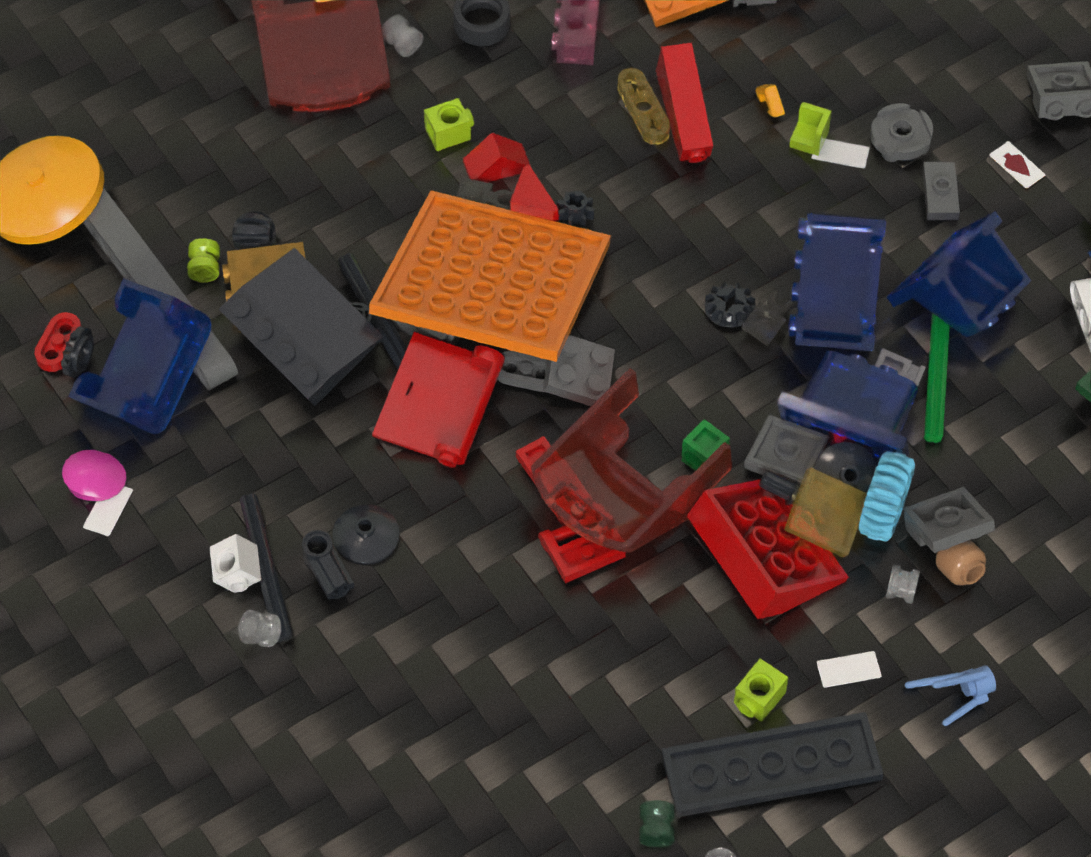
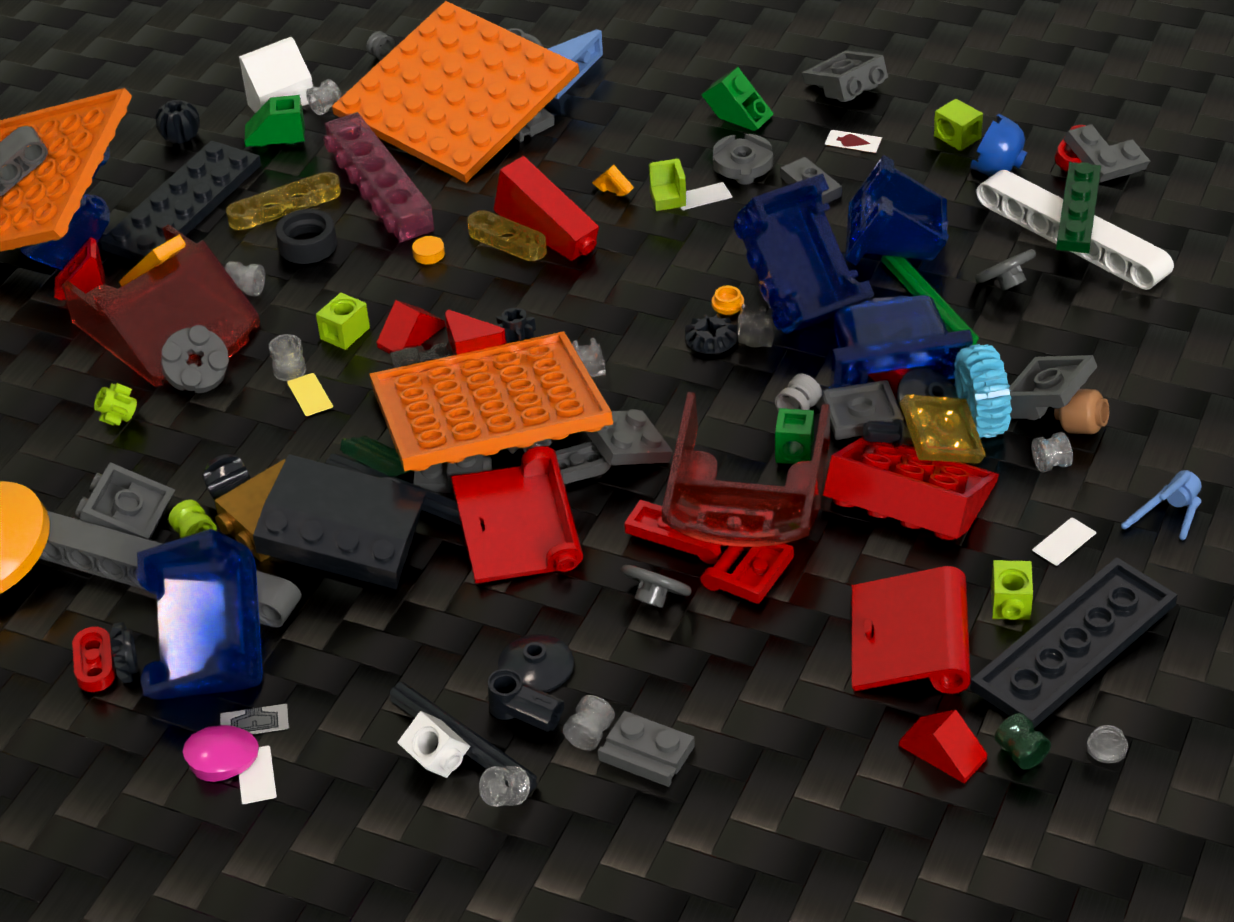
camera: 30 degrees left, 15 degrees down
none -> dark grey plate [75,462,175,540]
none -> lime gear [94,383,137,426]
none -> dark grey plate [161,325,229,393]
none -> sticker [220,704,289,734]
none -> clear wheel [269,334,306,381]
none -> light yellow sticker [287,373,333,416]
none -> clear green tile [340,435,412,476]
none -> light orange tile [412,236,445,264]
none -> clear wheel [563,695,615,751]
none -> clear tile [572,338,606,377]
none -> dark grey plate [598,711,695,787]
none -> dark grey piece [621,564,692,608]
none -> green slope [701,67,774,131]
none -> light orange plate [712,285,744,315]
none -> light grey wheel [775,374,822,411]
none -> red door [852,566,971,694]
none -> red slope [898,710,987,784]
none -> dark grey piece [975,249,1036,291]

